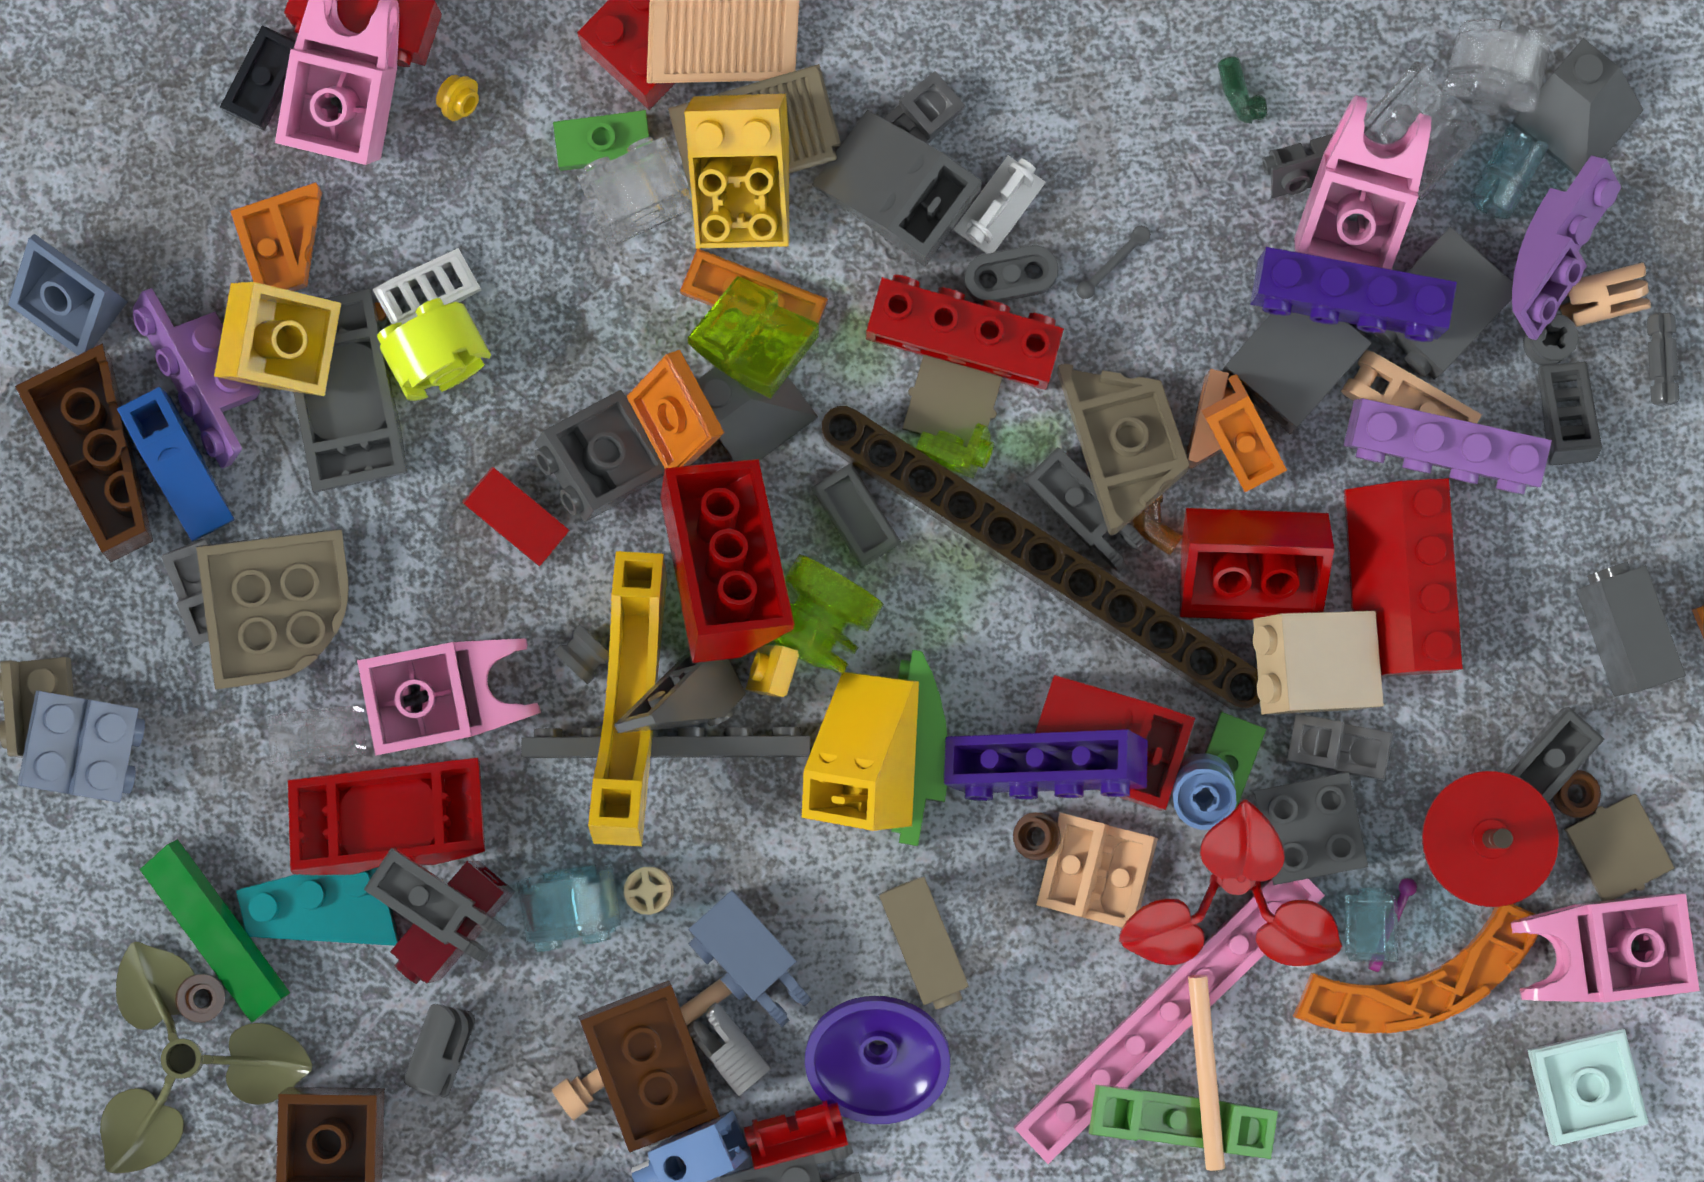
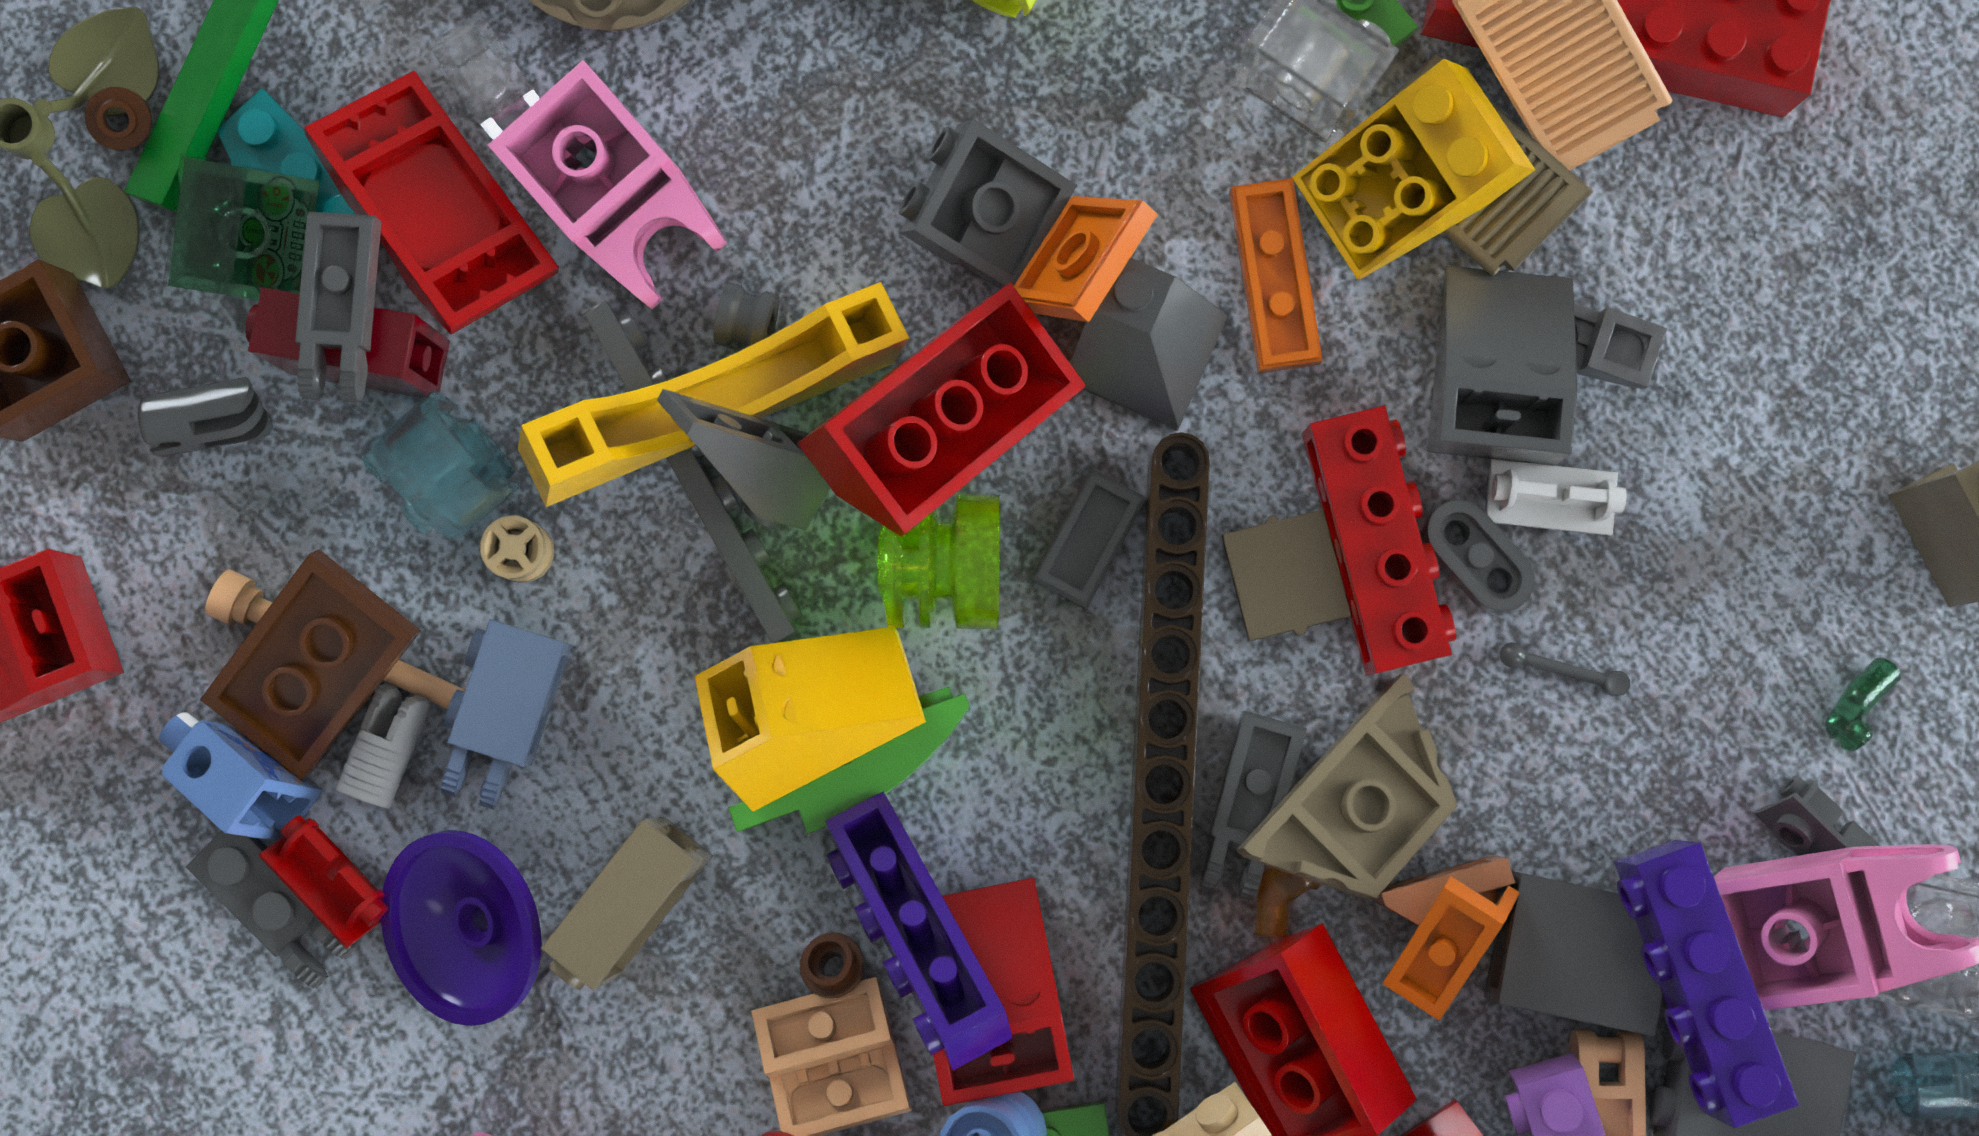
camera: 65 degrees right, 0 degrees up
red slope [462,467,570,567] -> none
clear neon green slope [687,276,819,399] -> none
yellow plate [745,645,799,697] -> none
clear neon green bracket [916,423,994,479] -> none
none -> clear green slope [164,153,320,300]

